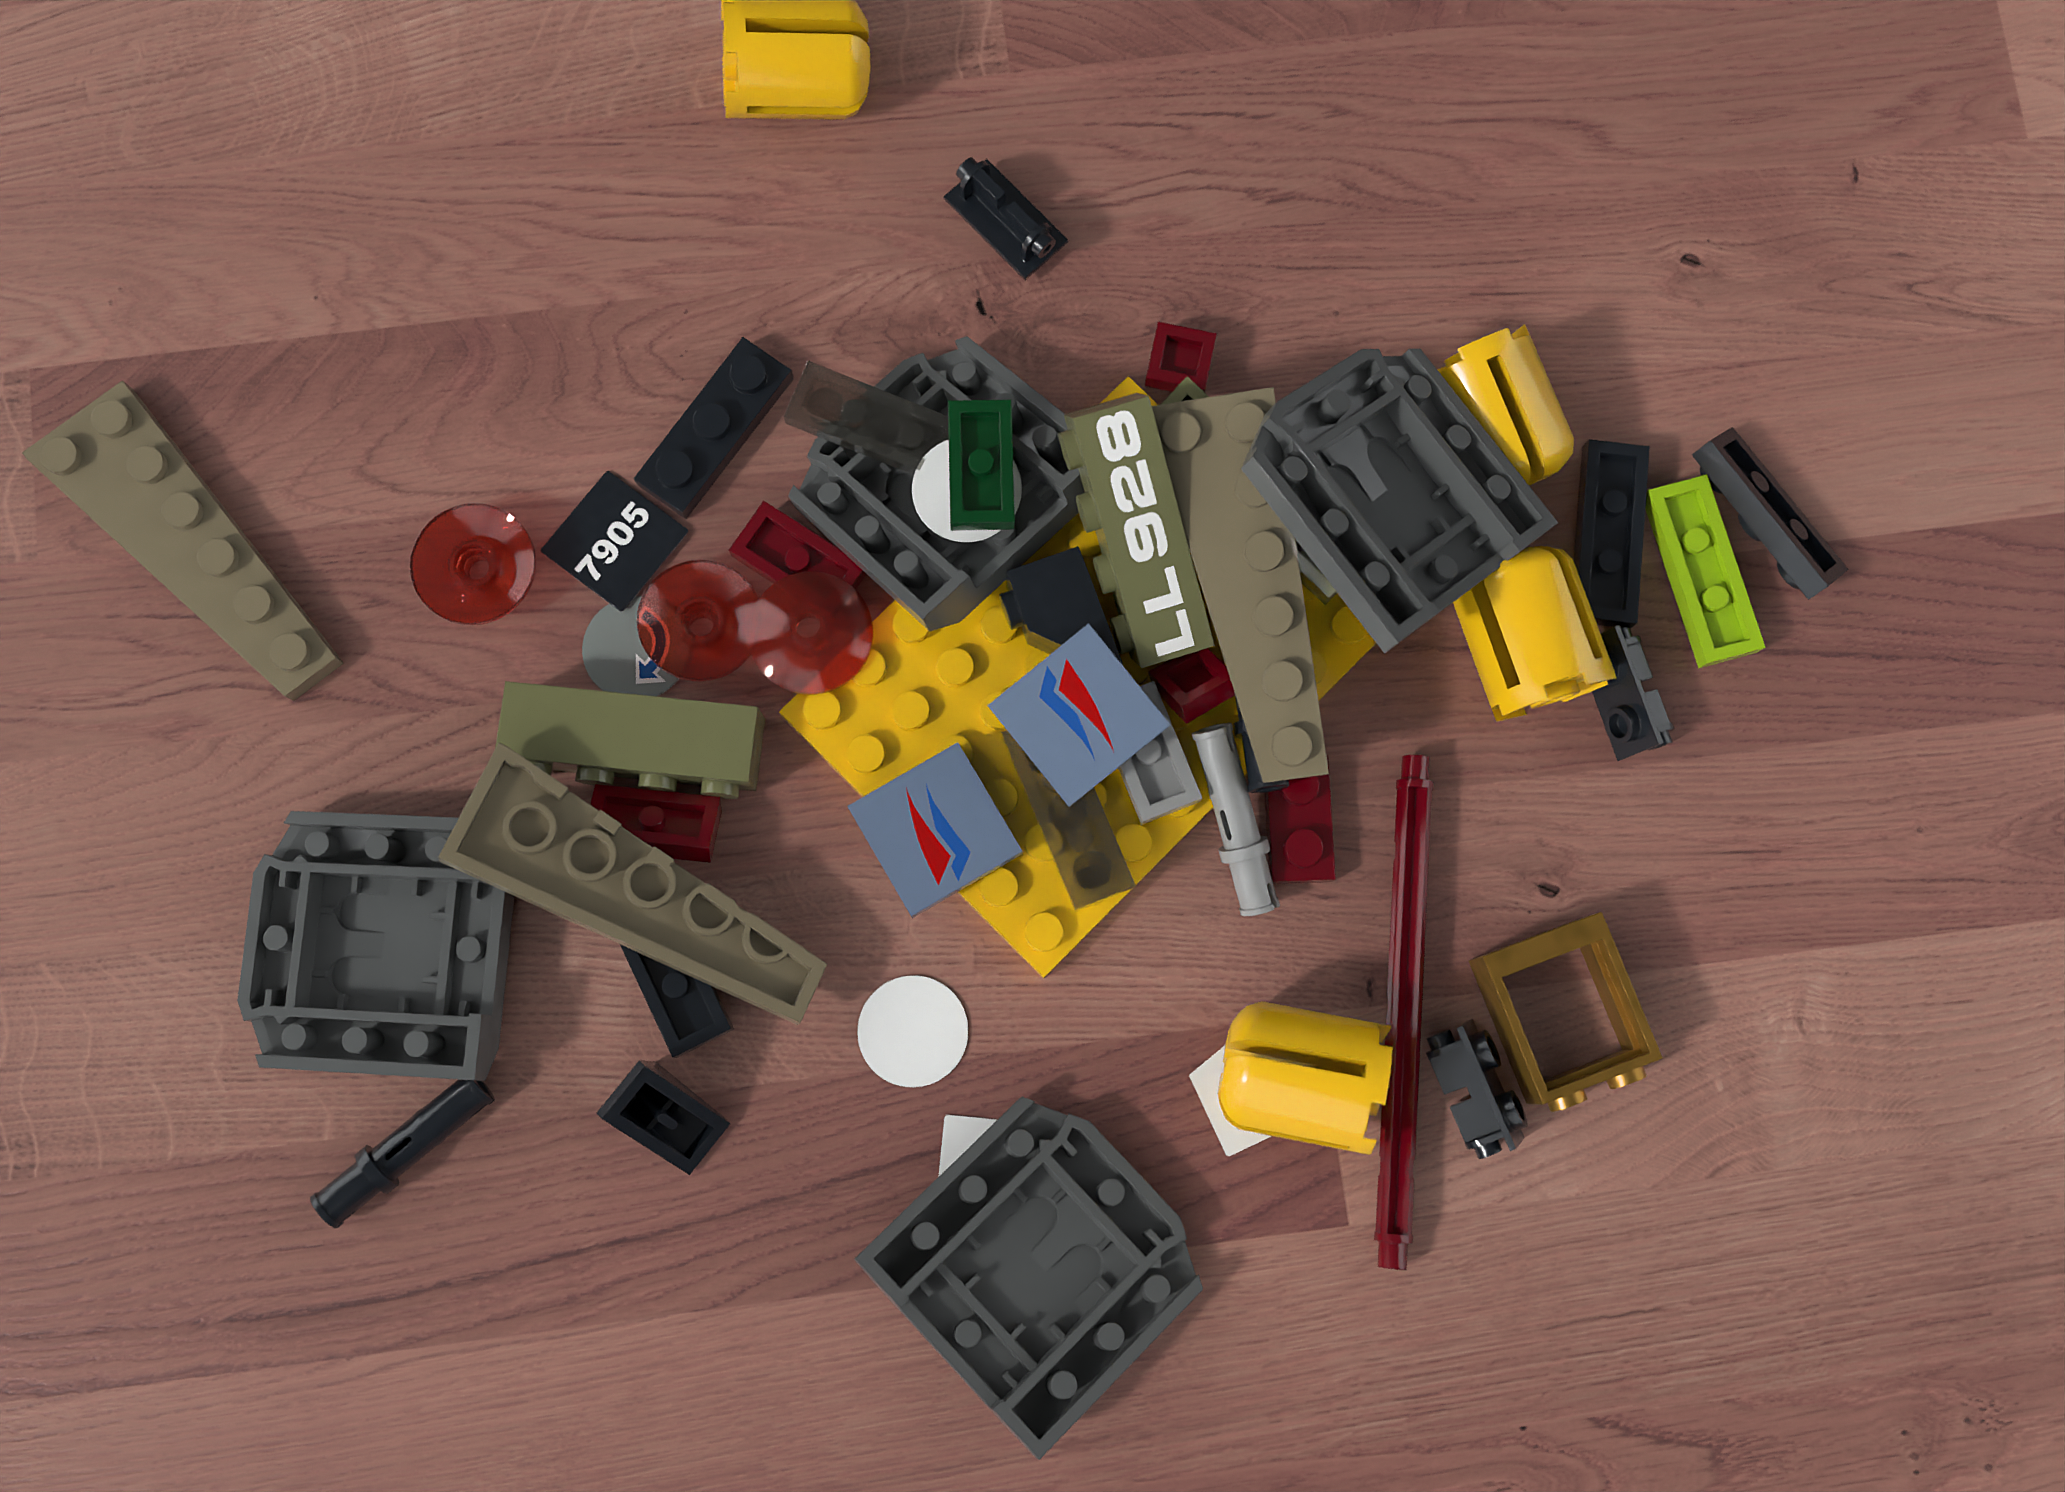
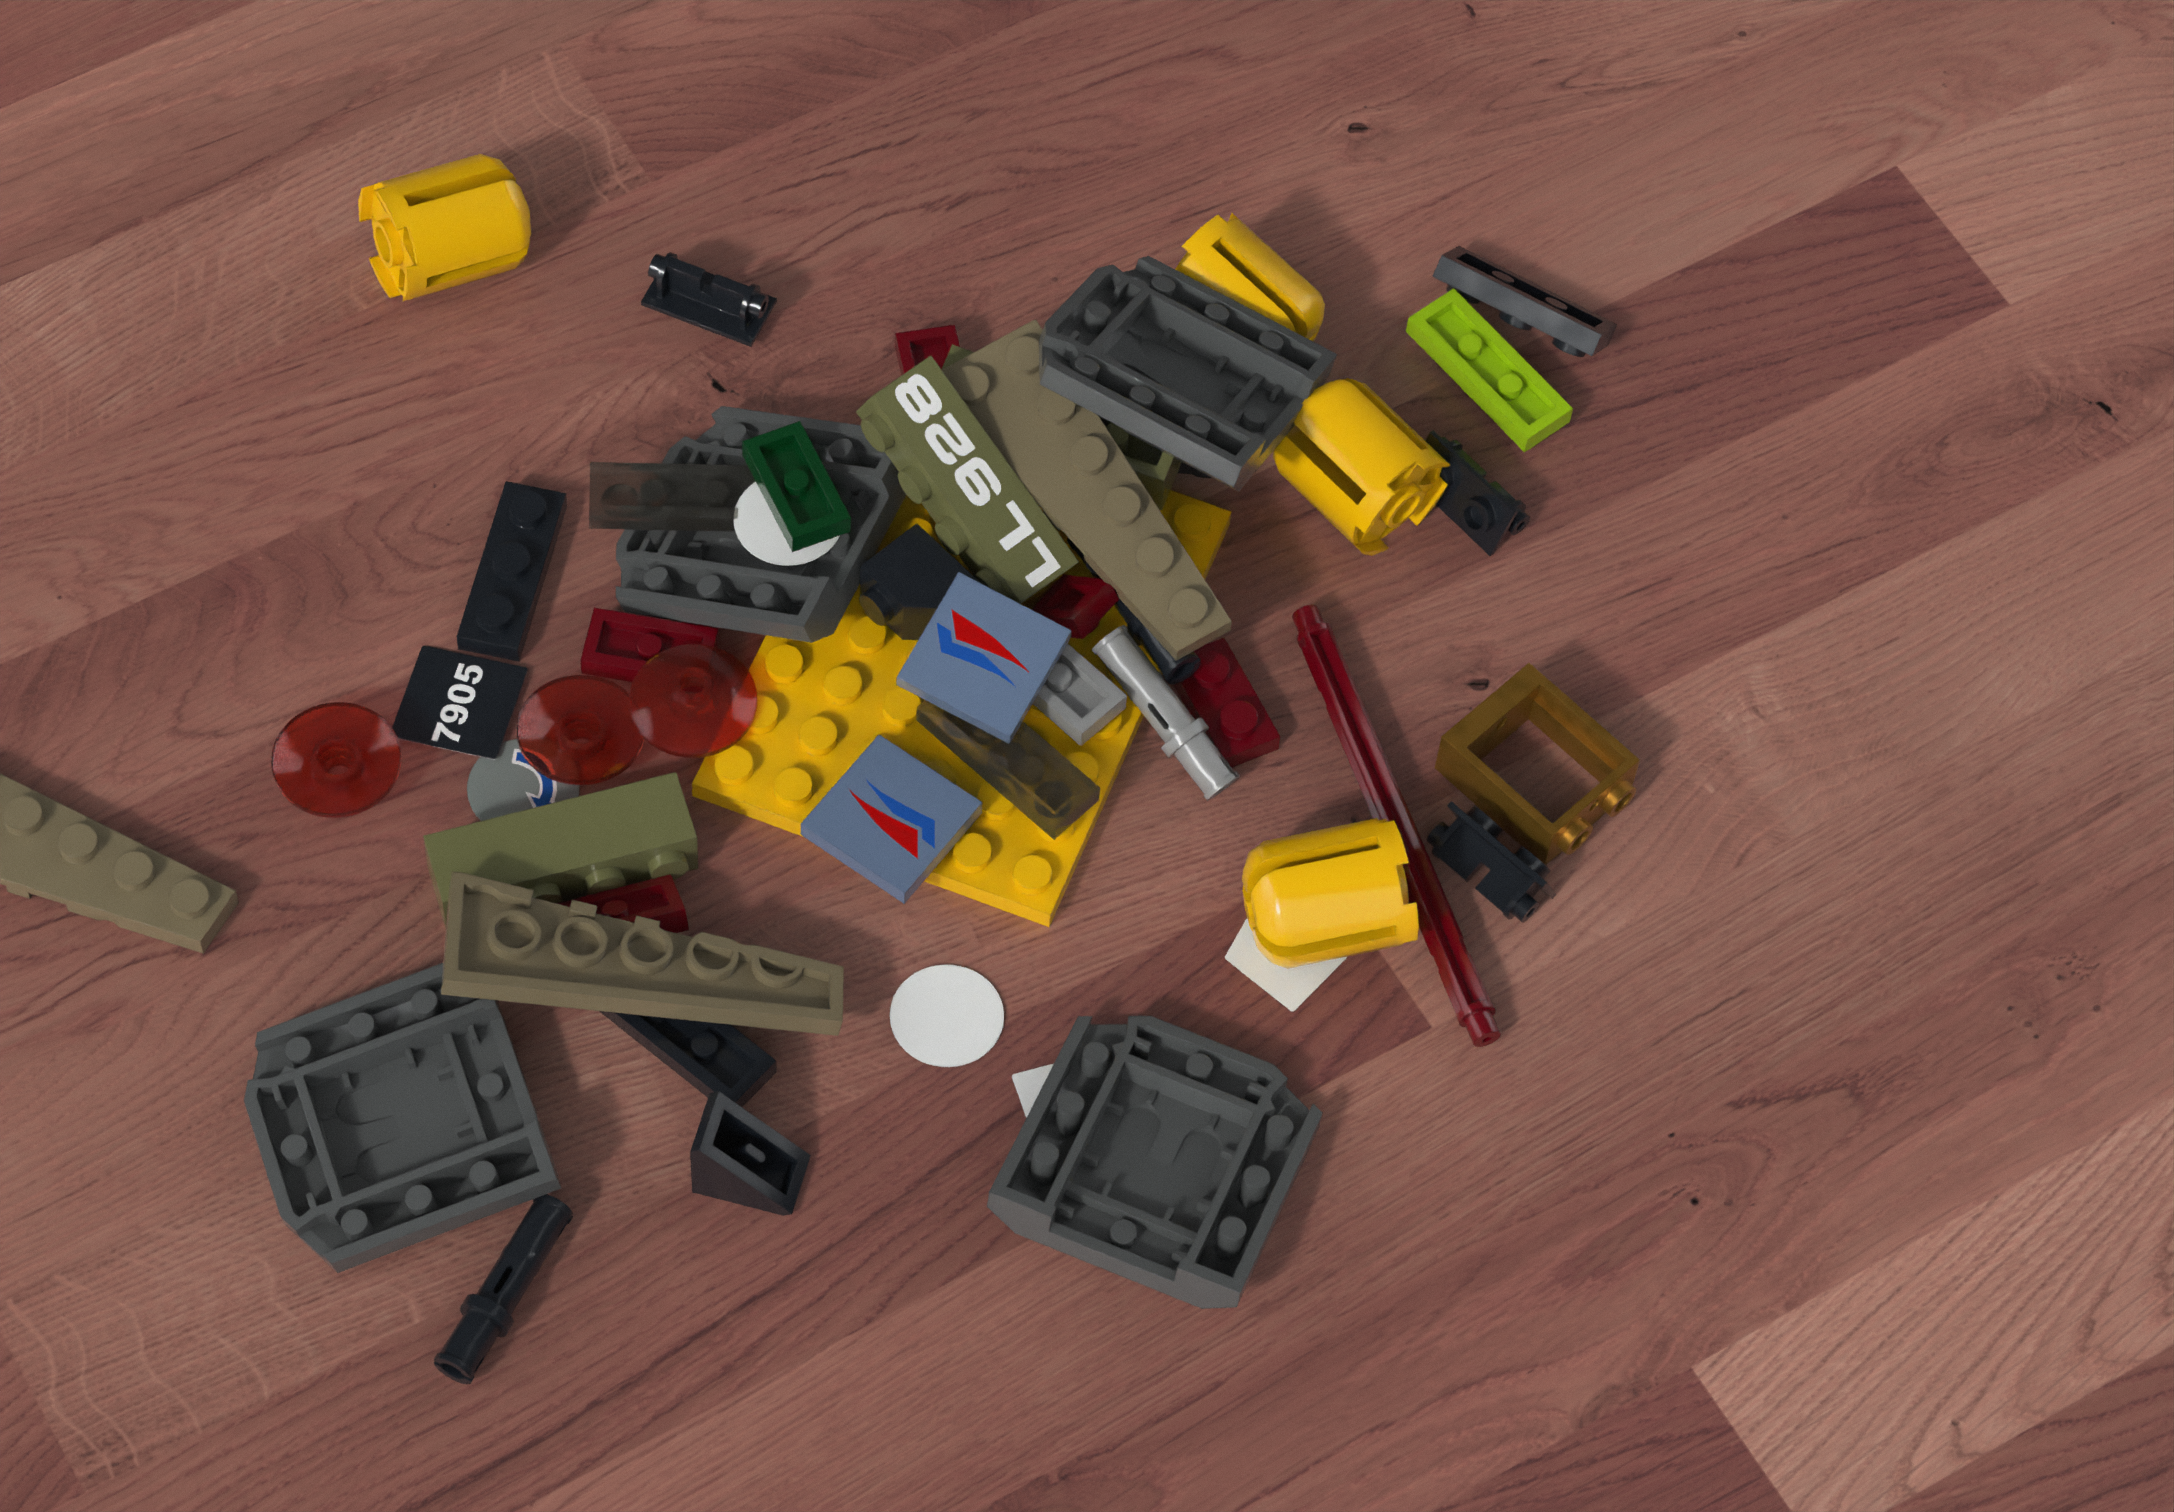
camera: 25 degrees left, 20 degrees down
black plate [1574,439,1650,629] -> none

